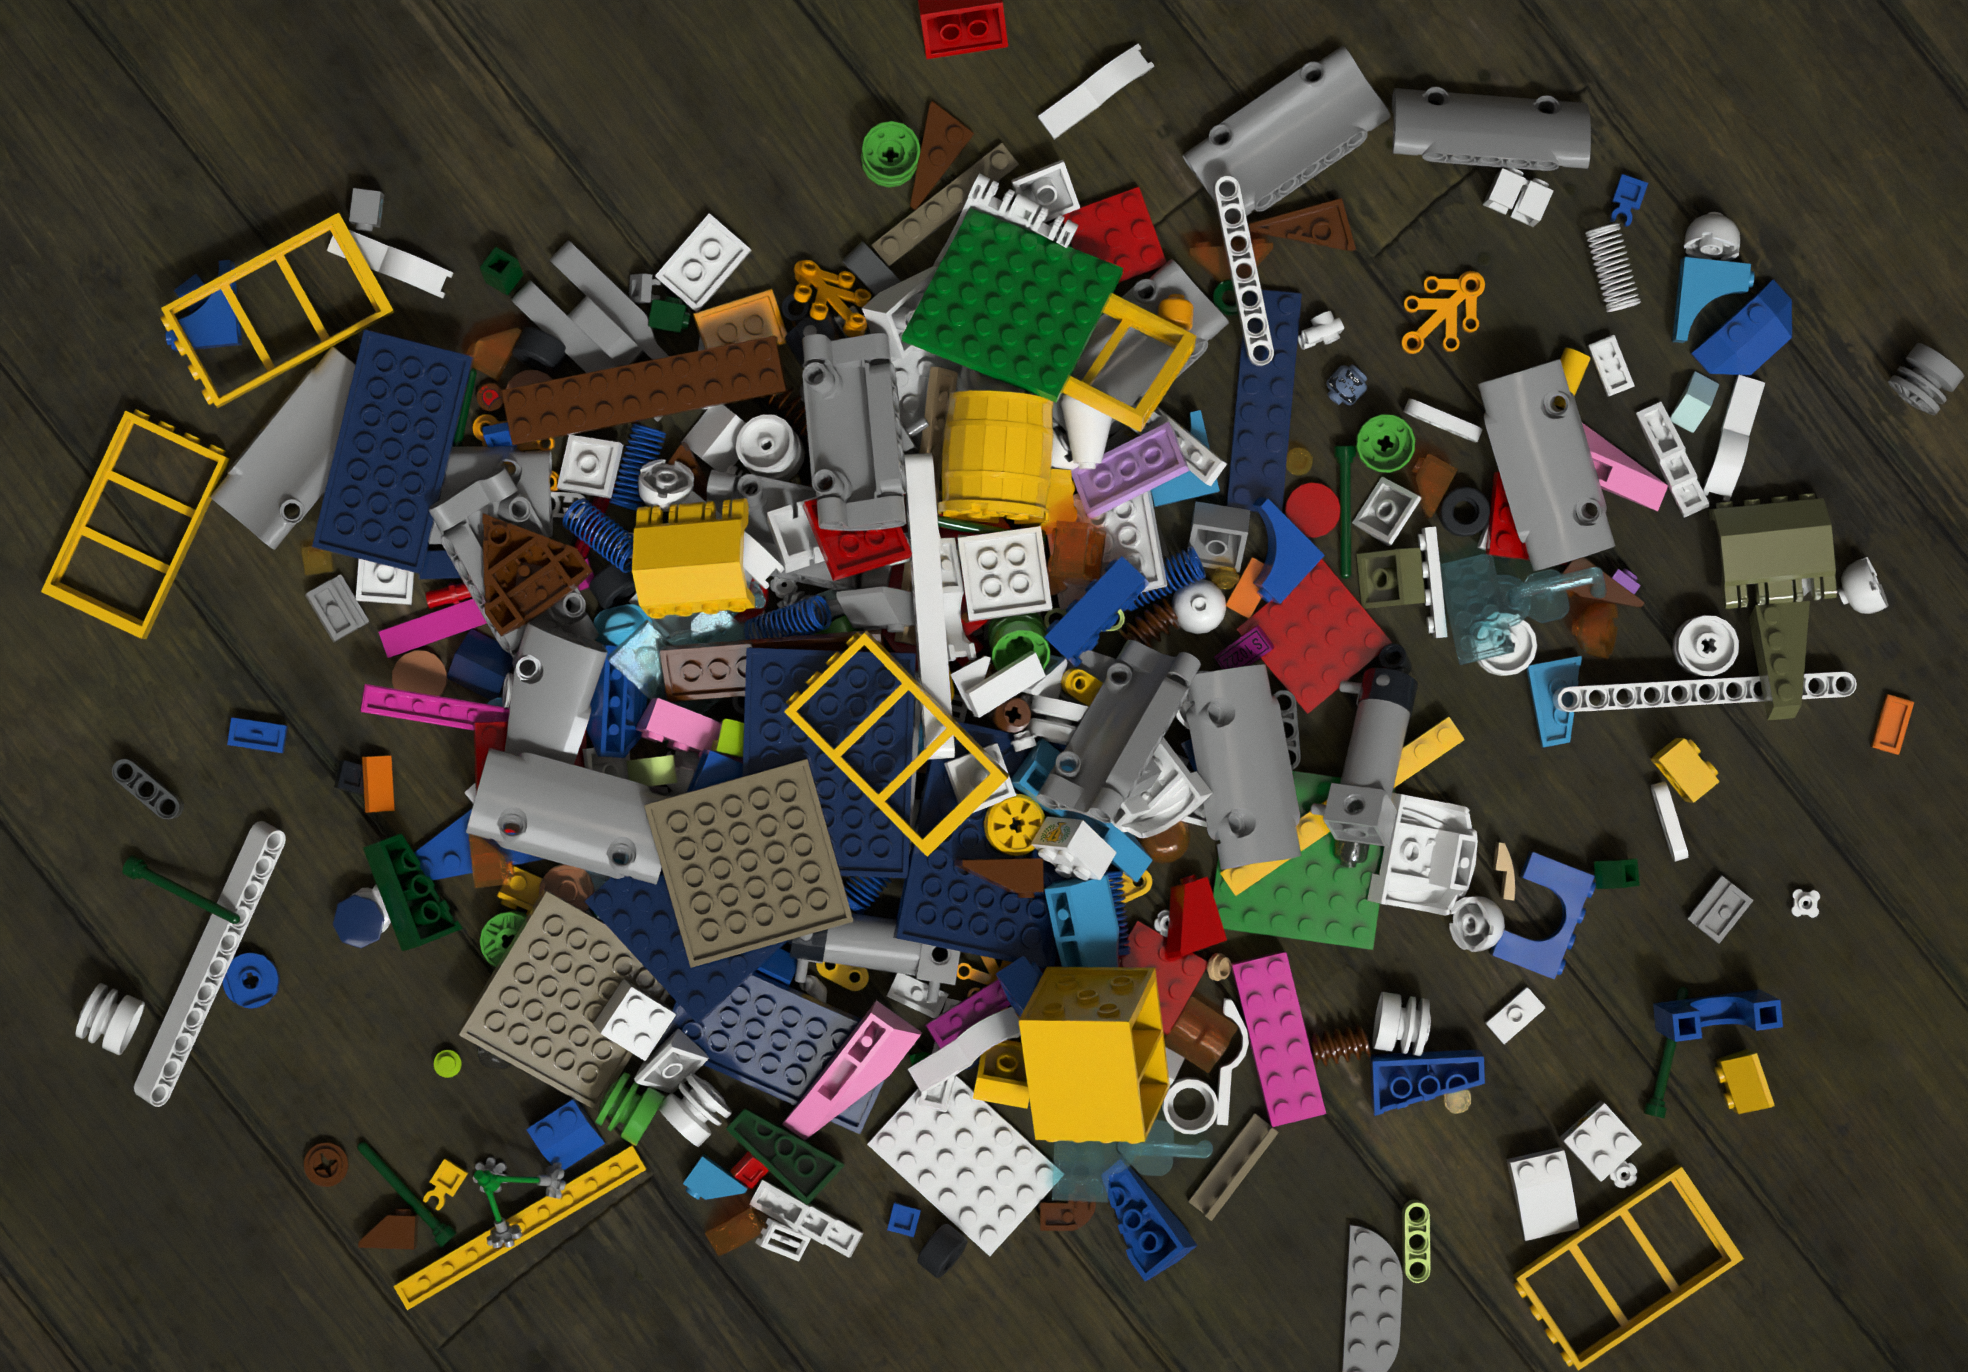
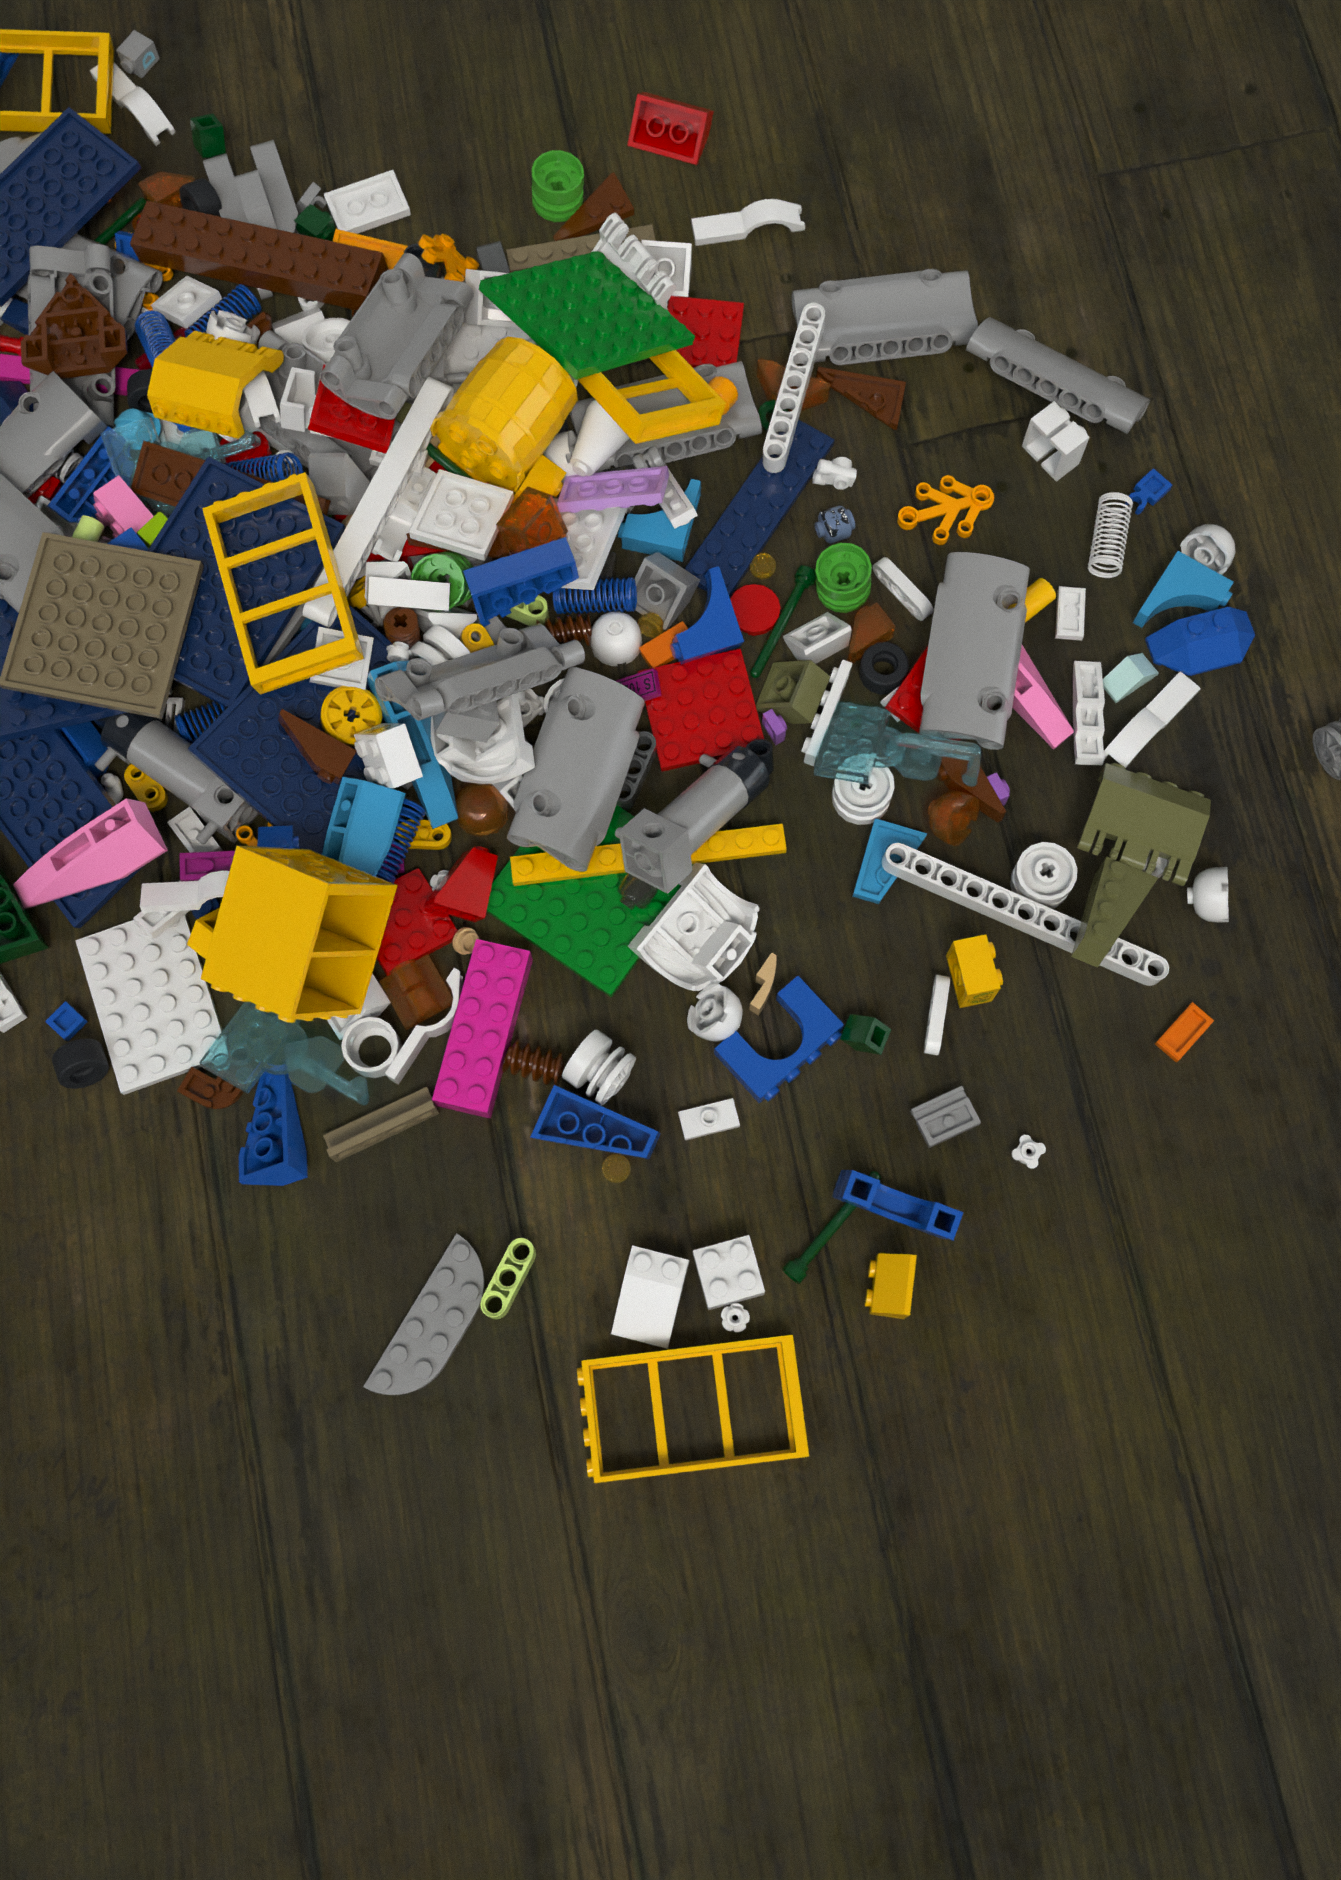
camera: 30 degrees right, 15 degrees down
none -> medium lavender plate [762,709,787,745]

